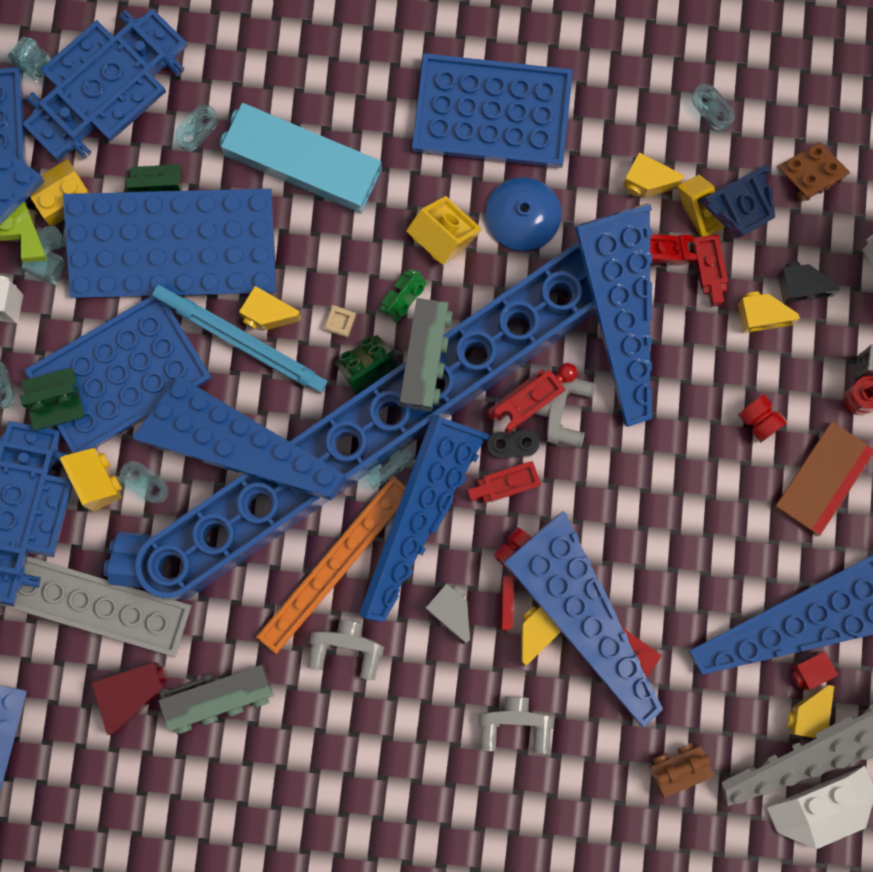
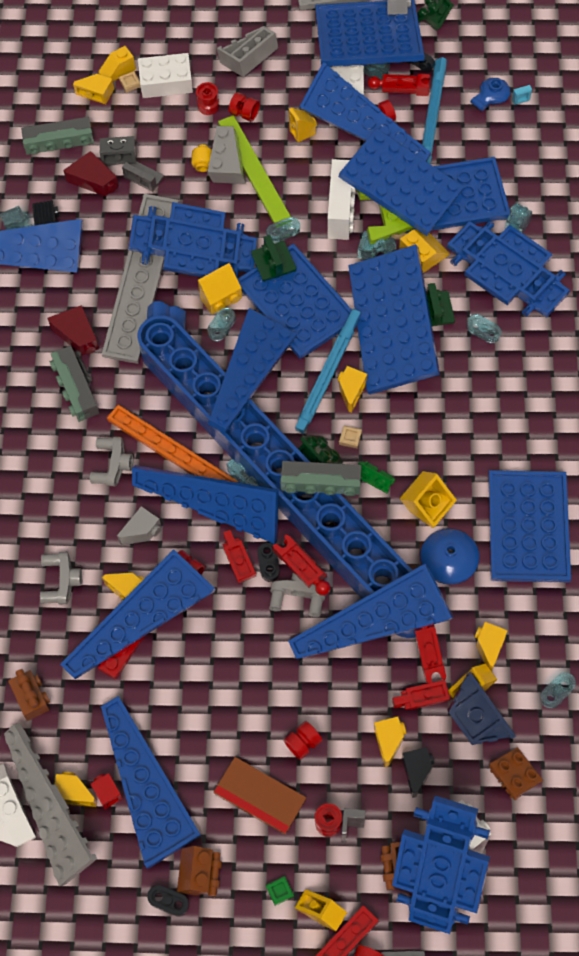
camera: 90 degrees right, 15 degrees down
medium azure brick [220,103,382,214] -> none
red tile [501,576,514,631] -> none

